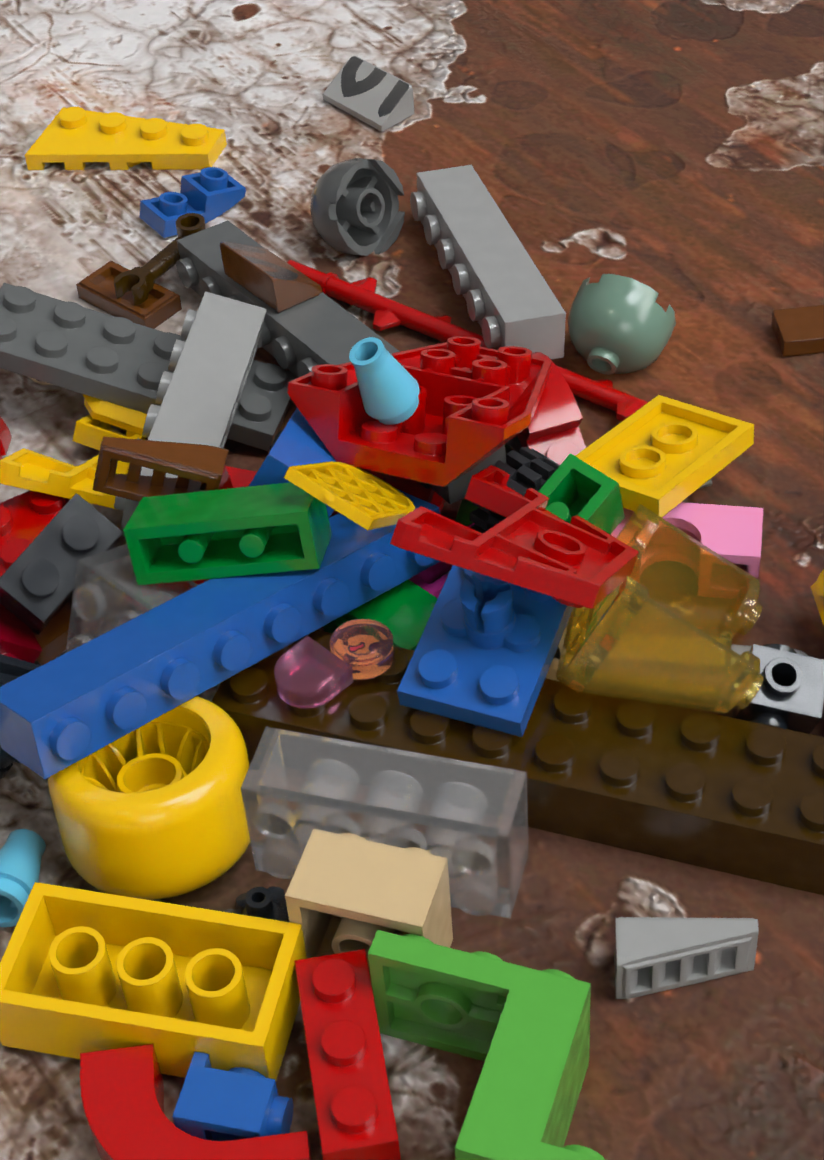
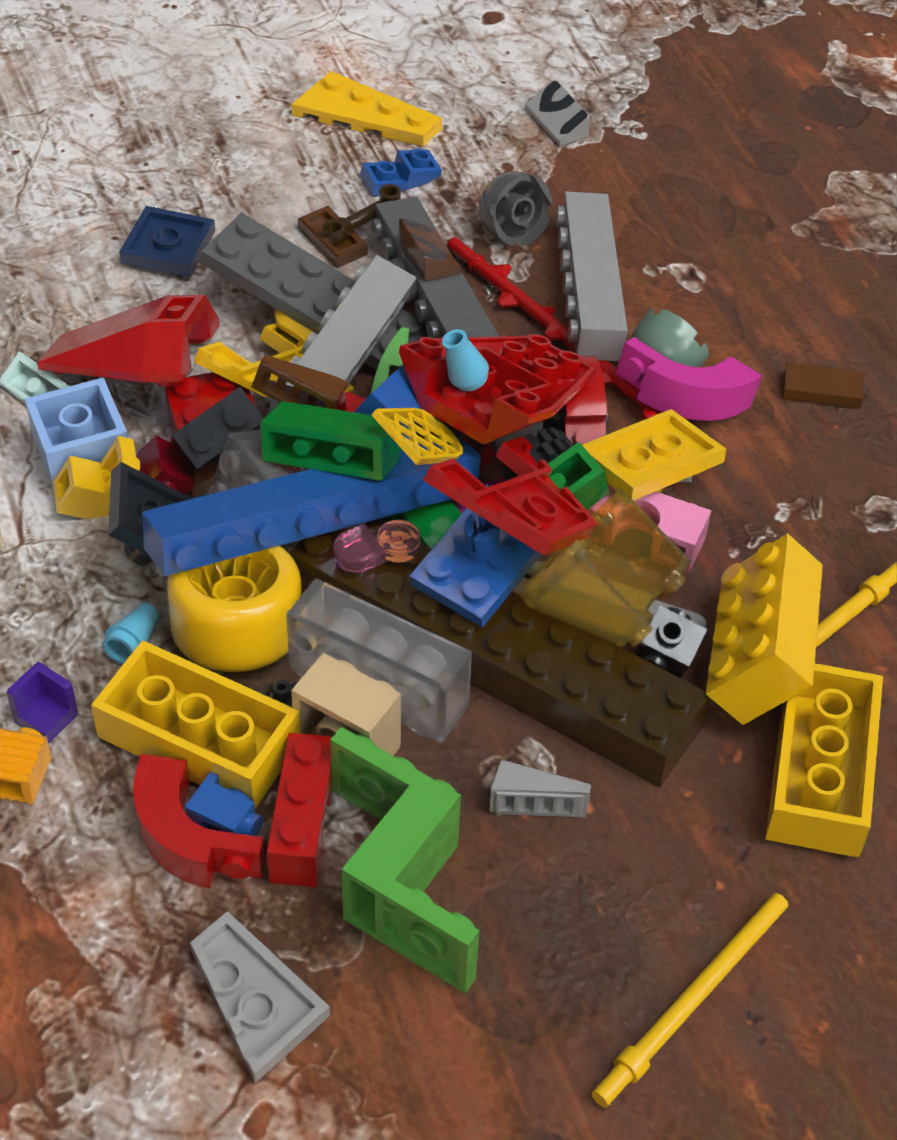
camera: 10 degrees right, 5 degrees up
none -> bright green slope [370,327,409,394]
none -> dark pink arch [615,337,762,420]

